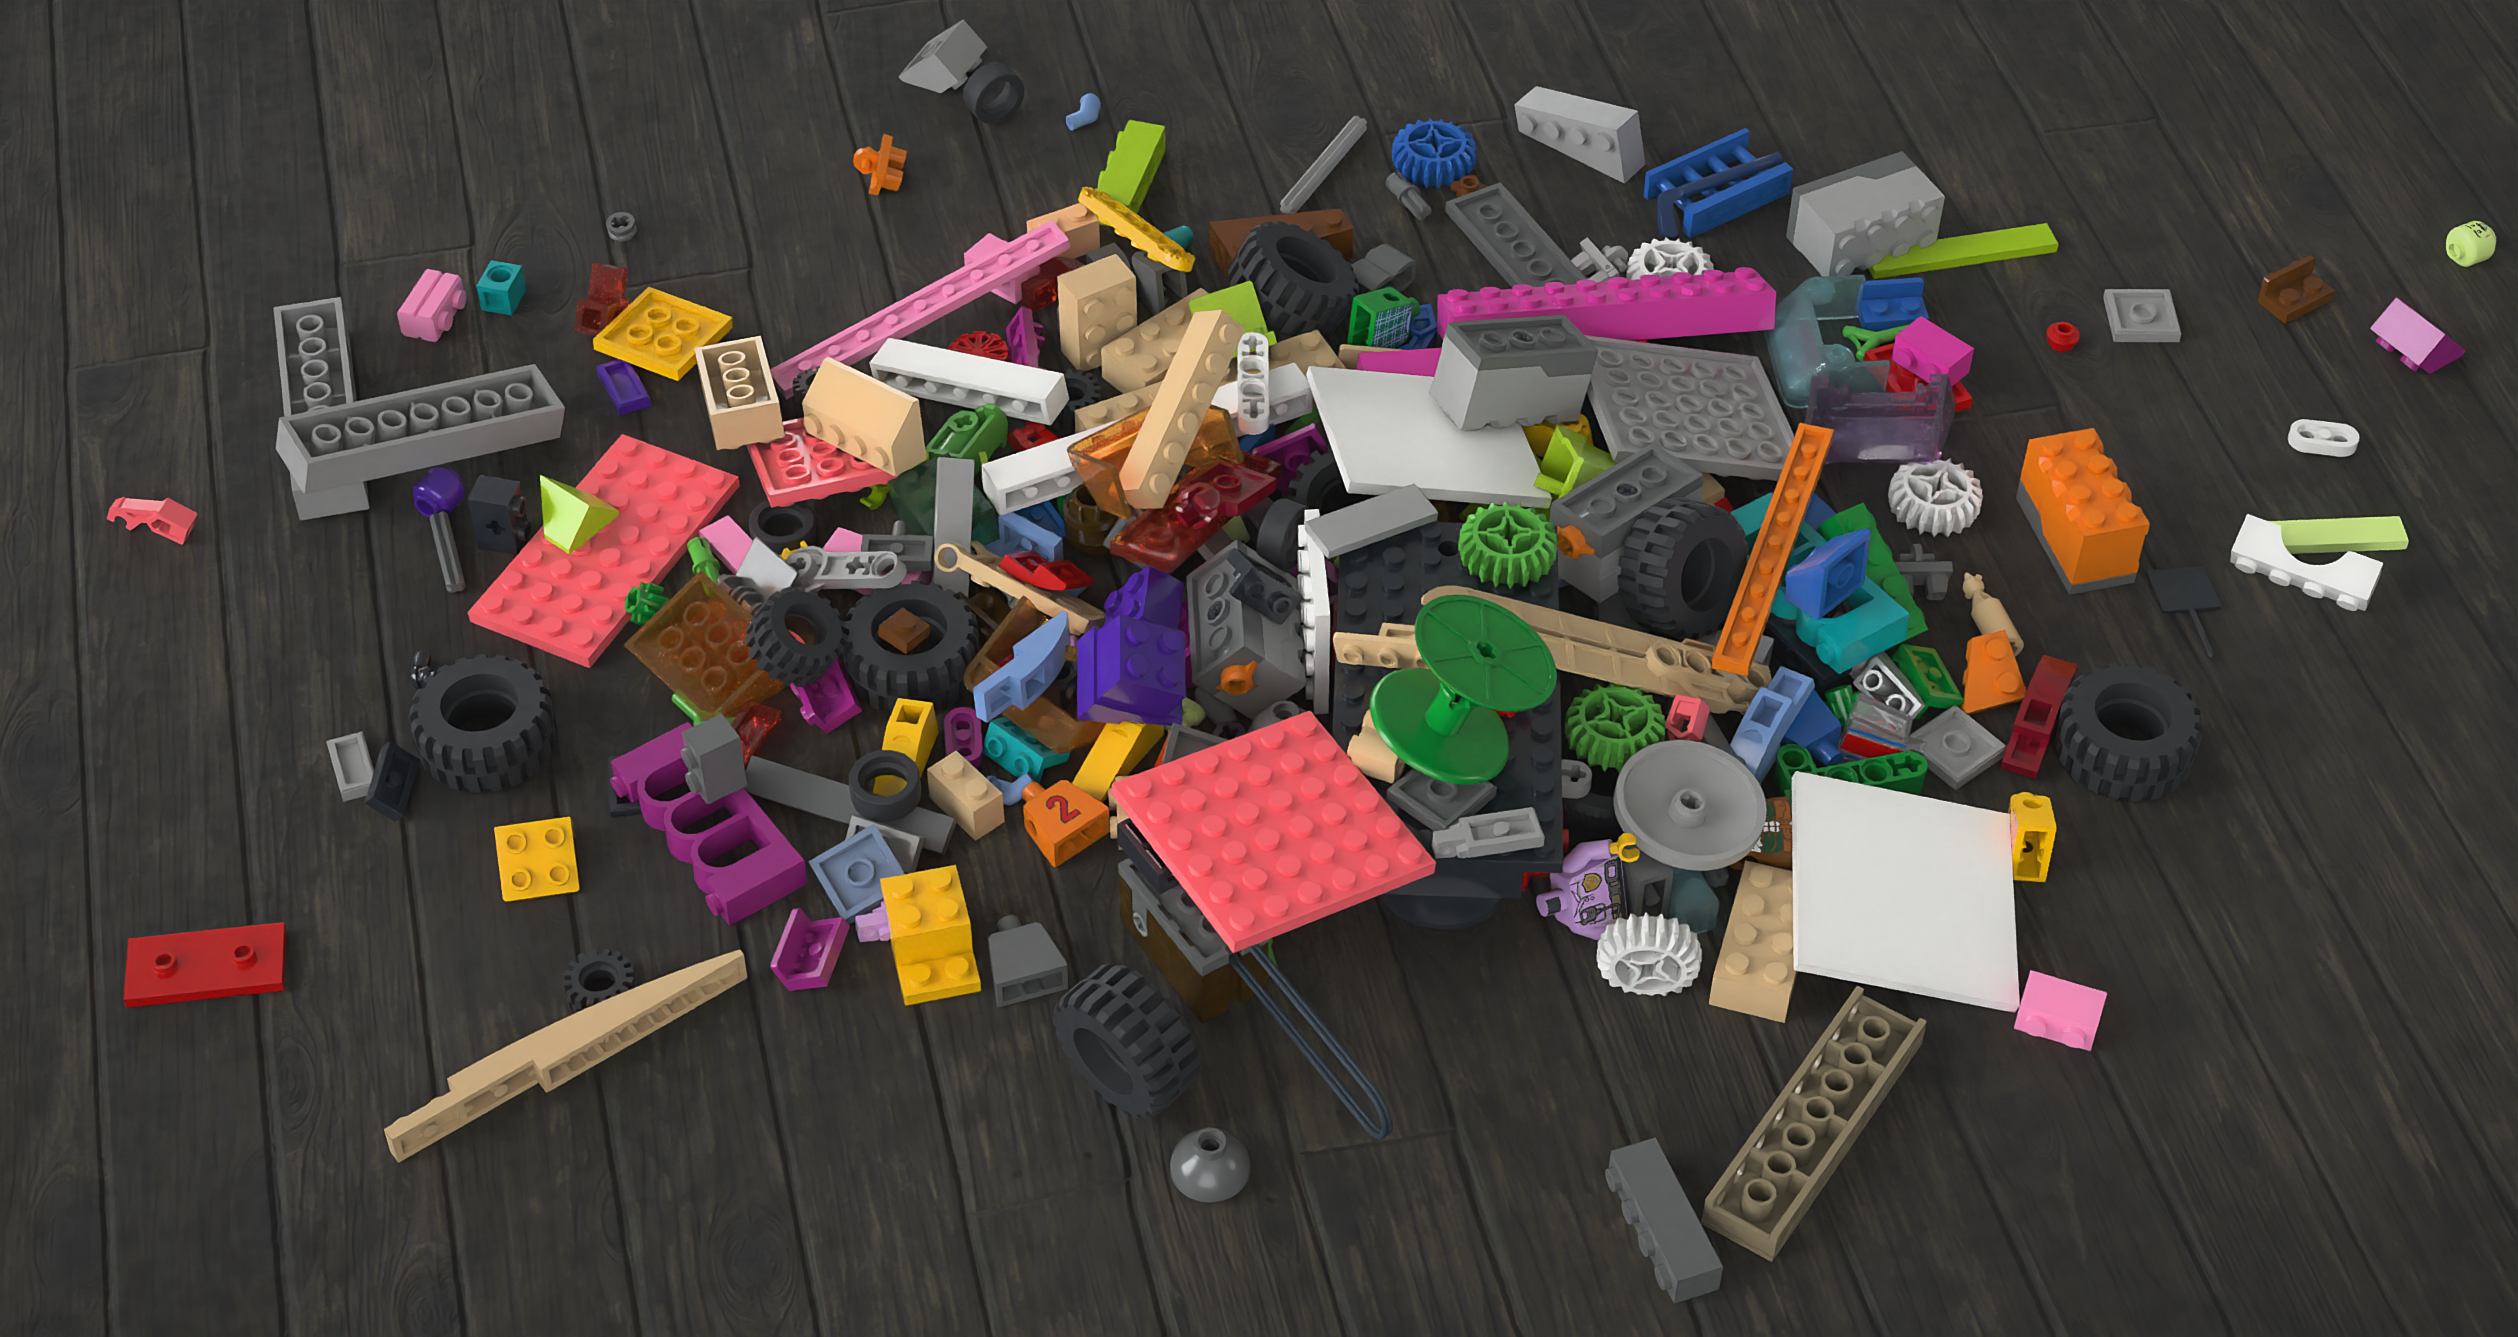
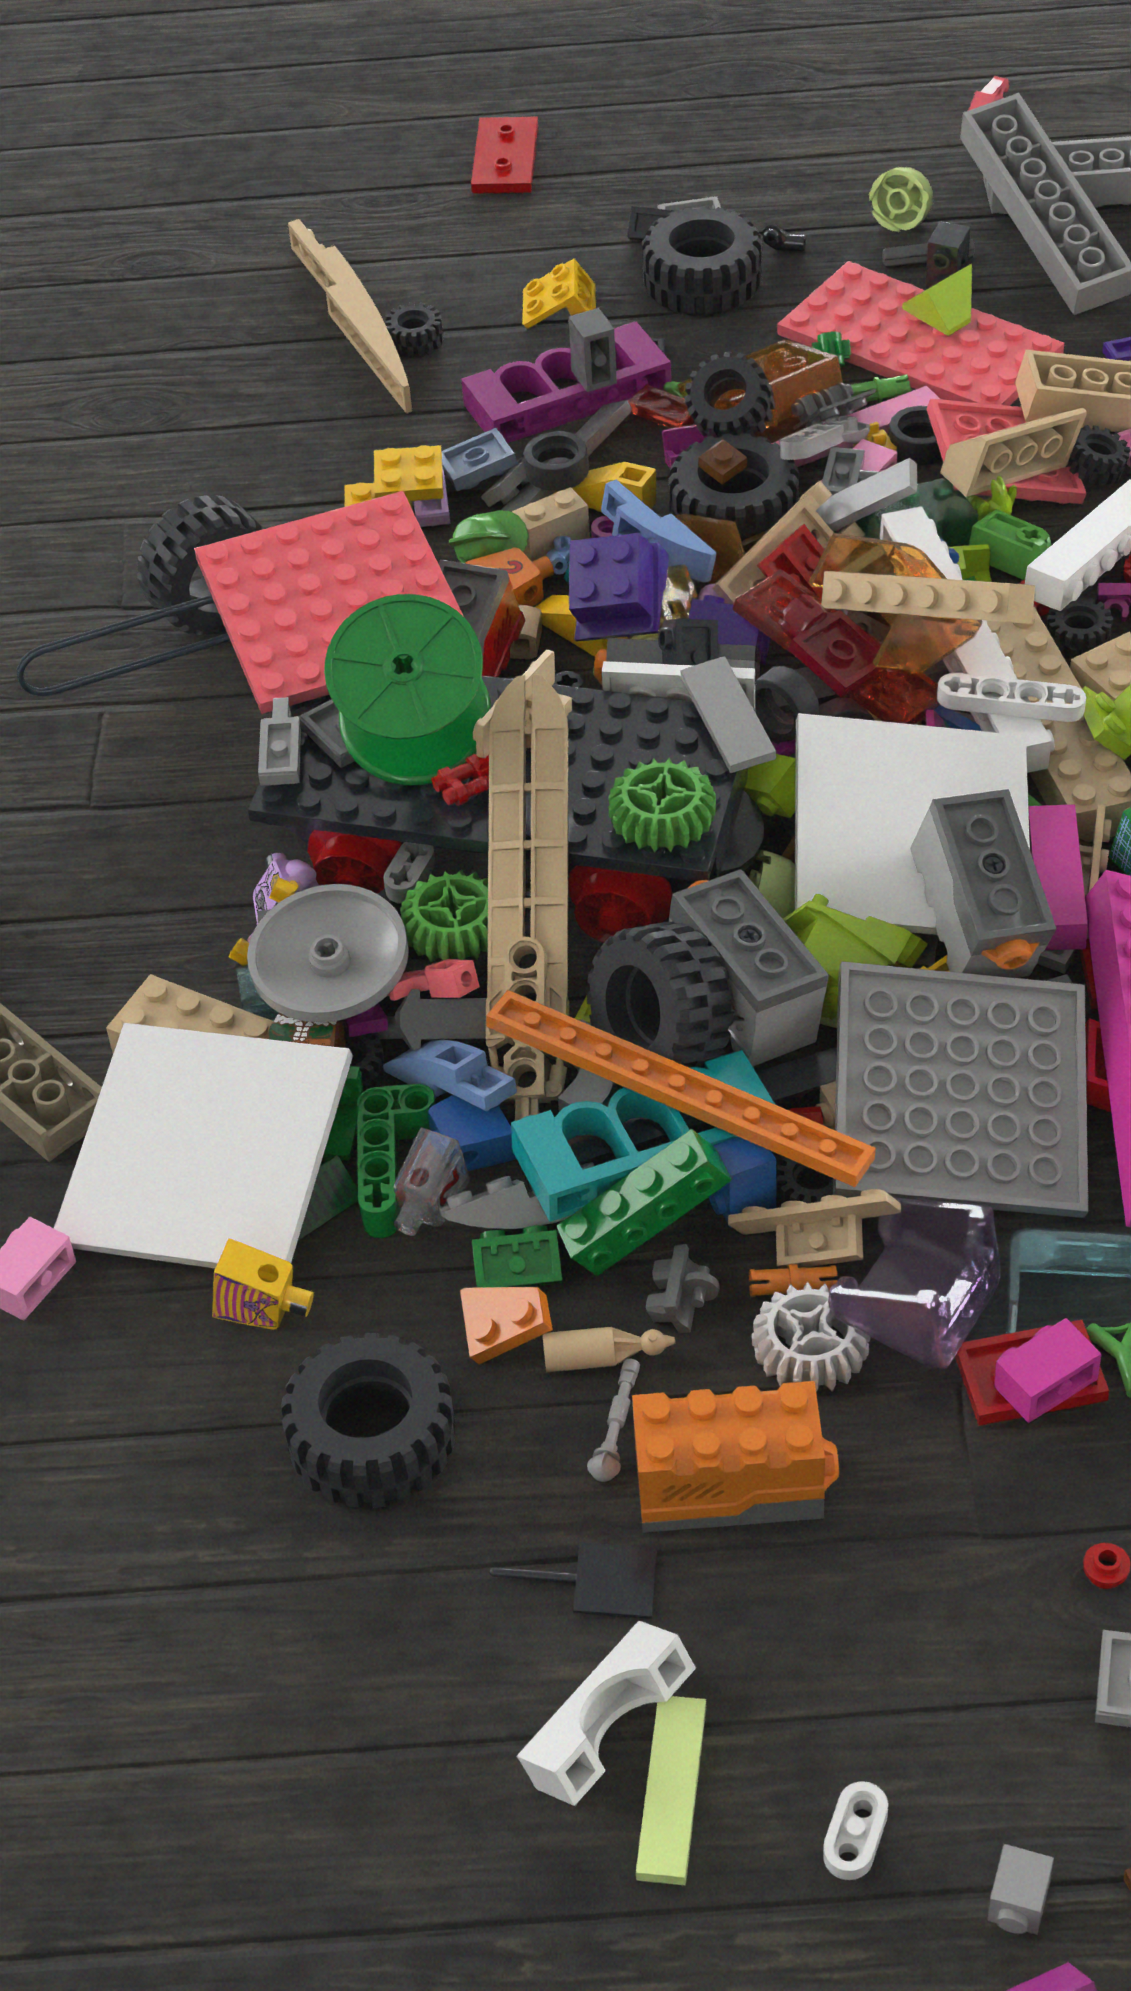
camera: 105 degrees right, 0 degrees up
dark purple head [413,467,465,518] -> none
magenta bracket [770,908,850,991] -> none
dark grey piece [1170,1128,1251,1203] -> none
white gear [1596,912,1702,996] -> none
blue slope [1785,528,1871,620] -> none
green gear [1823,684,1866,727] -> none
light grey tile [1903,705,2007,790] -> none
dark red slope [2001,655,2079,779] -> none
none -> bright green piece [449,511,528,563]
none -> light grey piece [587,1359,640,1482]
none -> tan bracket [728,1189,901,1268]
none -> orange pin [749,1264,838,1297]
none -> yellowish green cylinder [869,167,933,231]
none -> light grey brick [988,1844,1054,1934]

